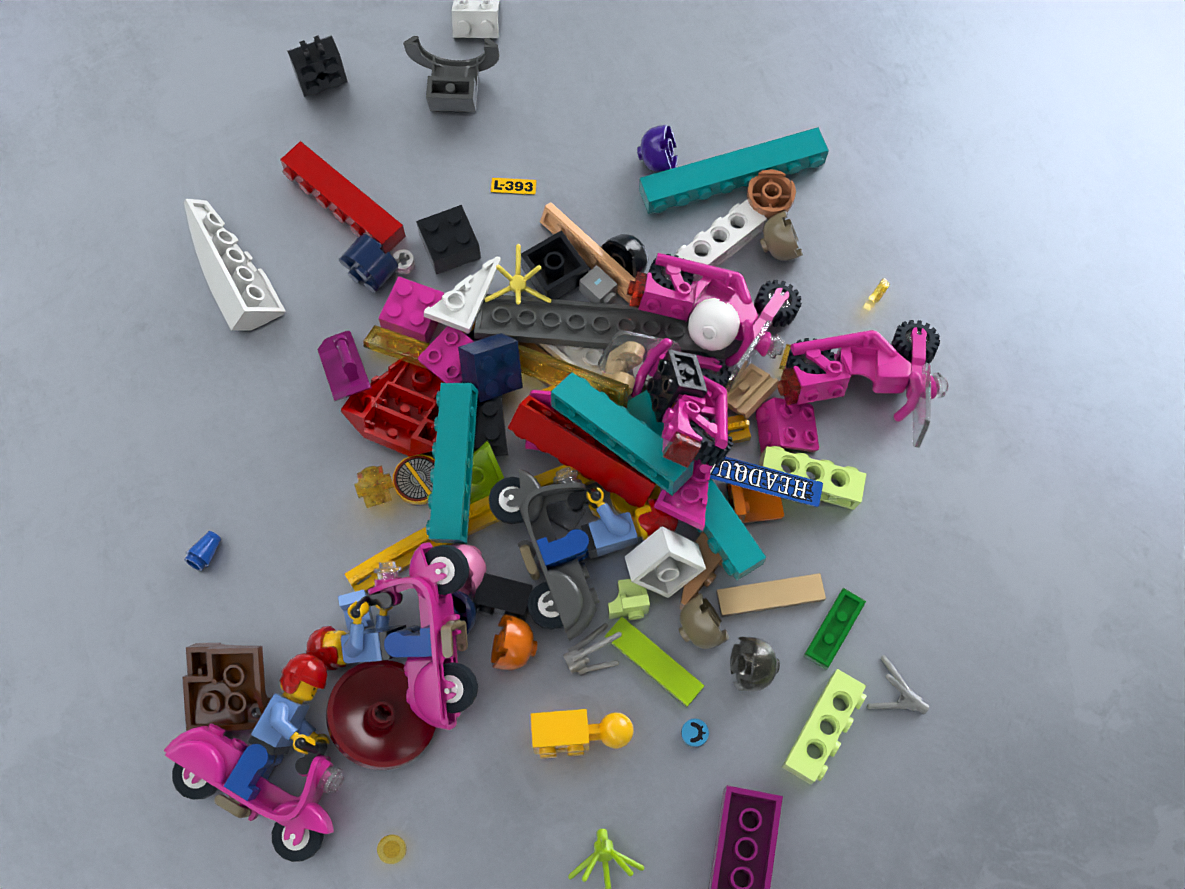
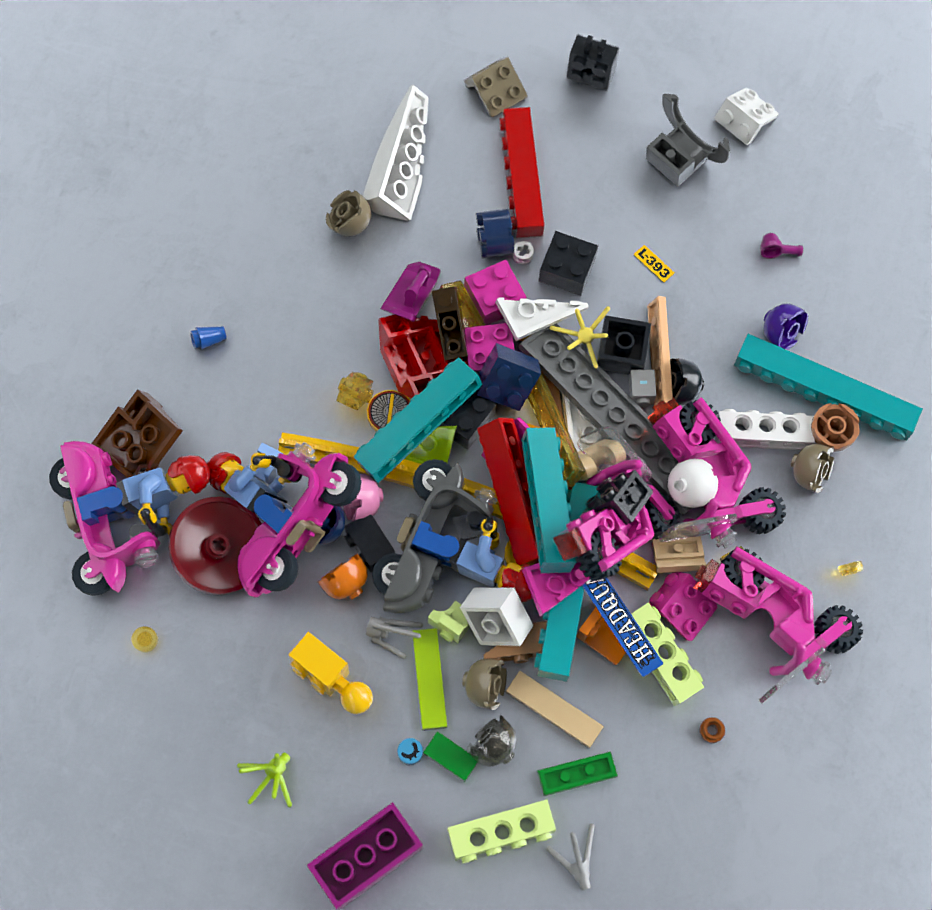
camera: 40 degrees right, 0 degrees up
none -> dark tan cylinder [326,190,371,237]
none -> green tile [423,731,479,782]
none -> dark brown slope [431,286,468,361]
none -> dark tan bracket [464,57,528,117]
none -> dark orange plate [700,717,725,743]
none -> magenta bar [760,233,803,259]

